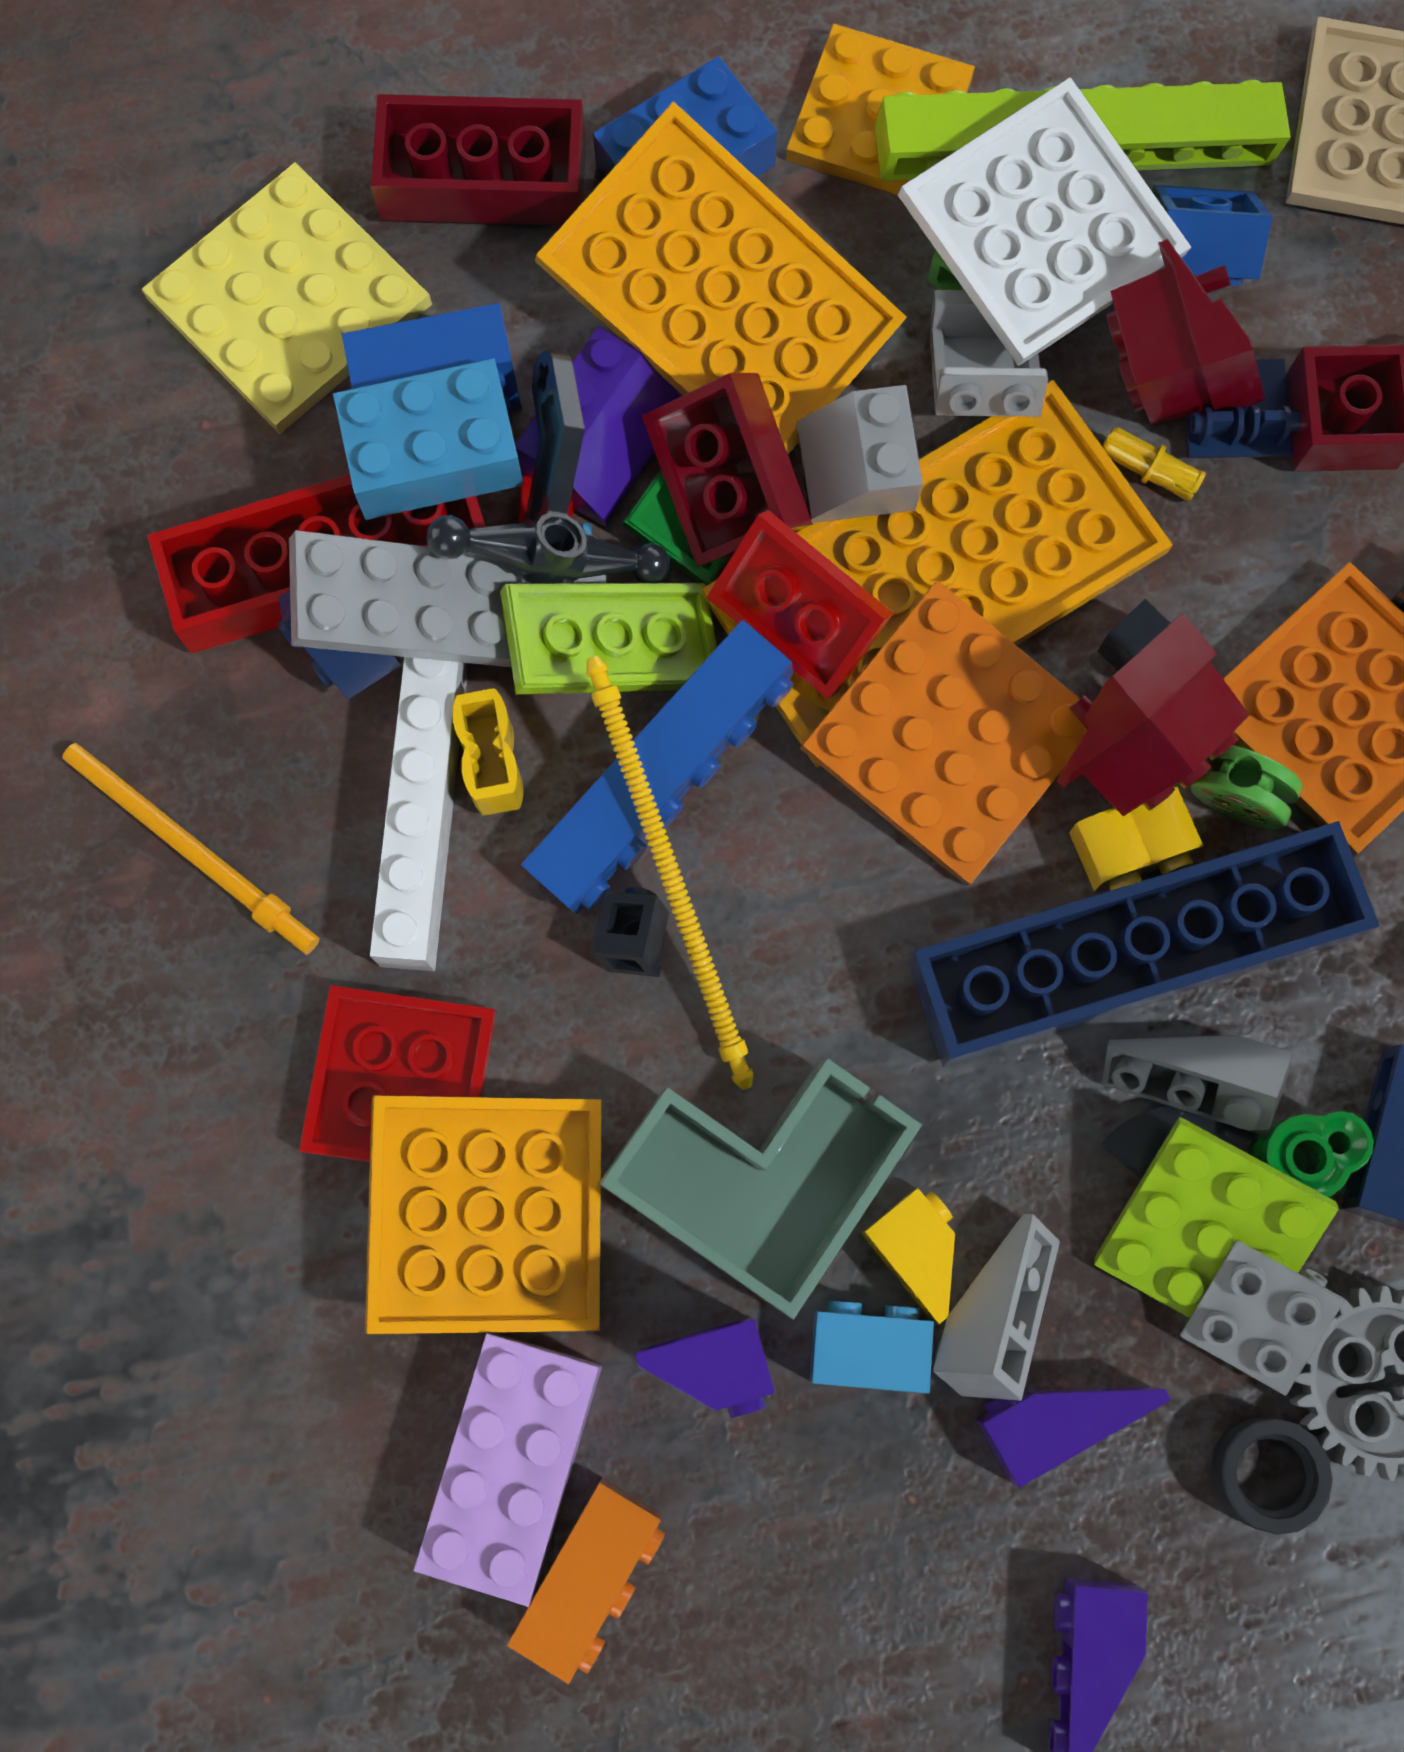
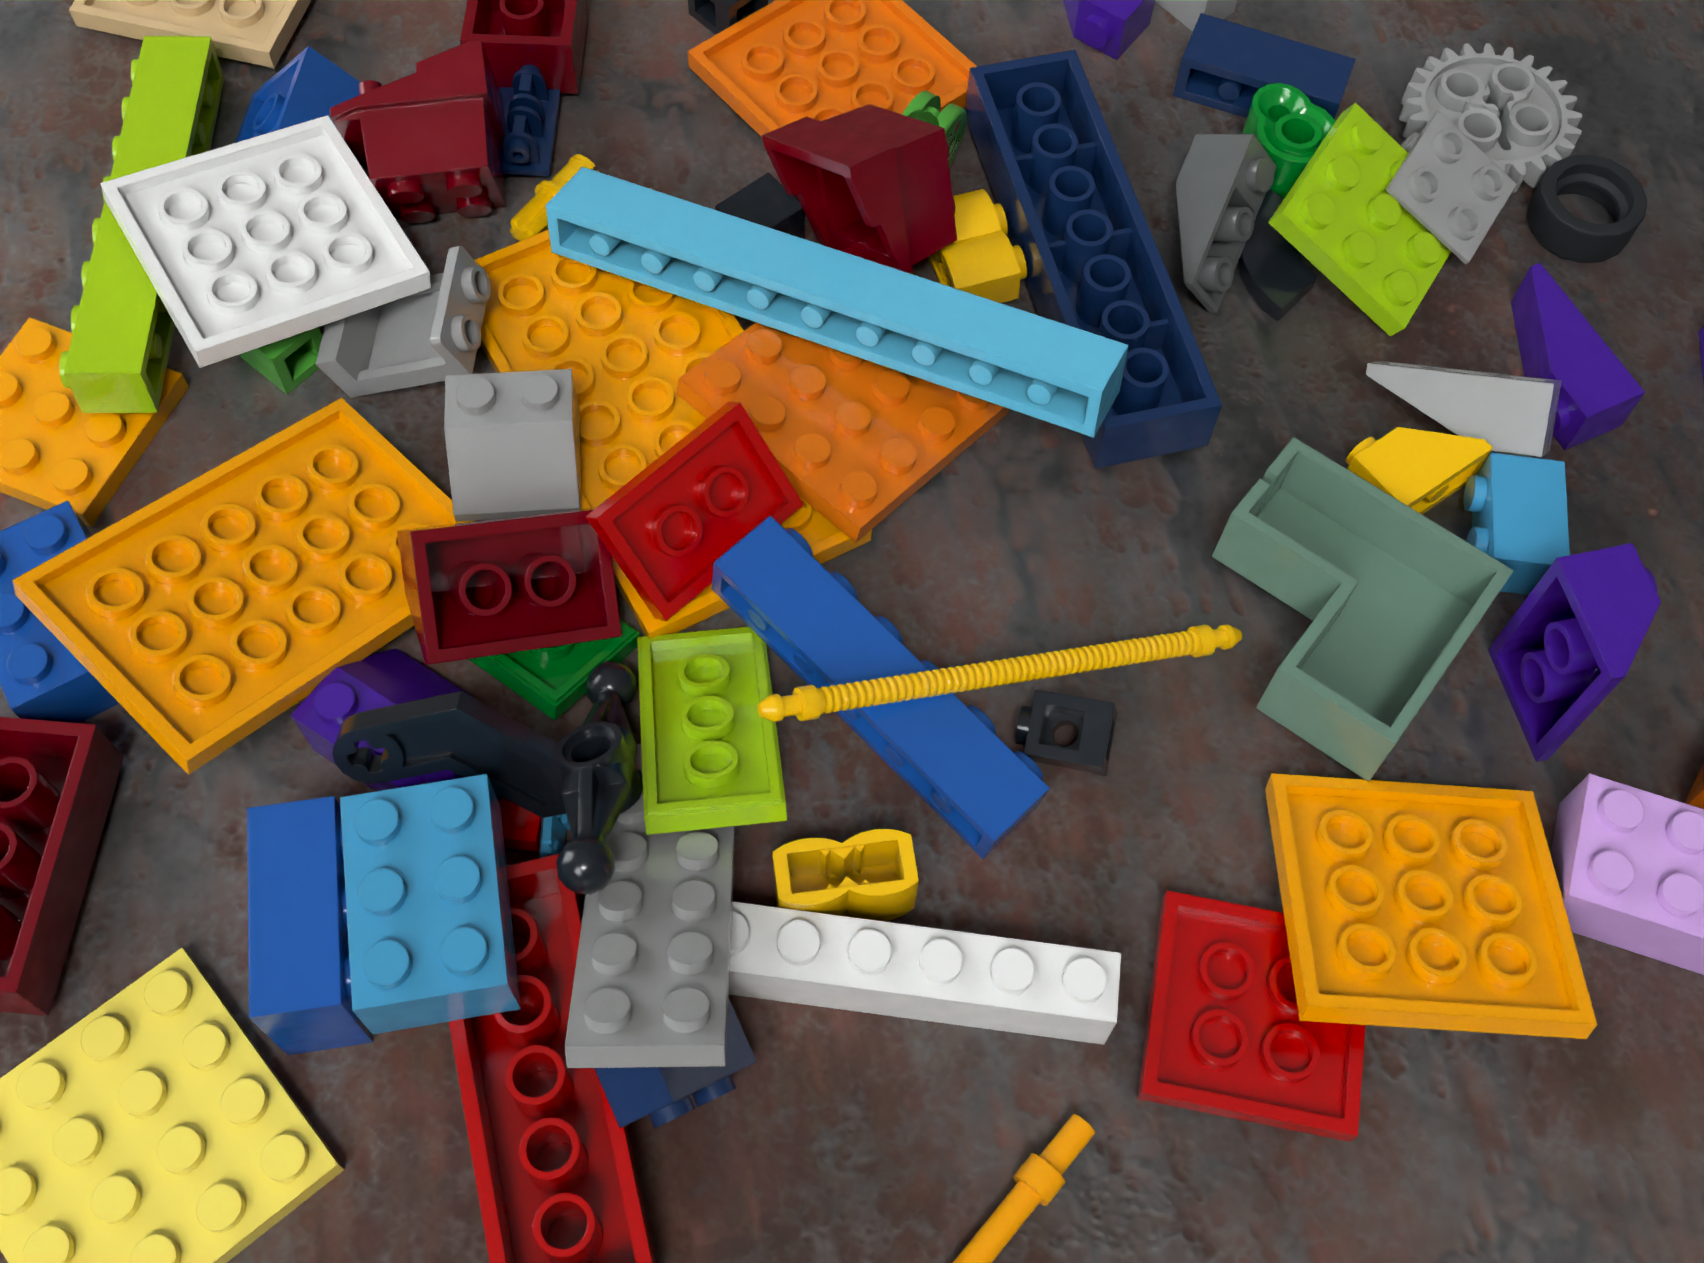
camera: 90 degrees left, 15 degrees down
none -> medium azure brick [546,167,1129,438]

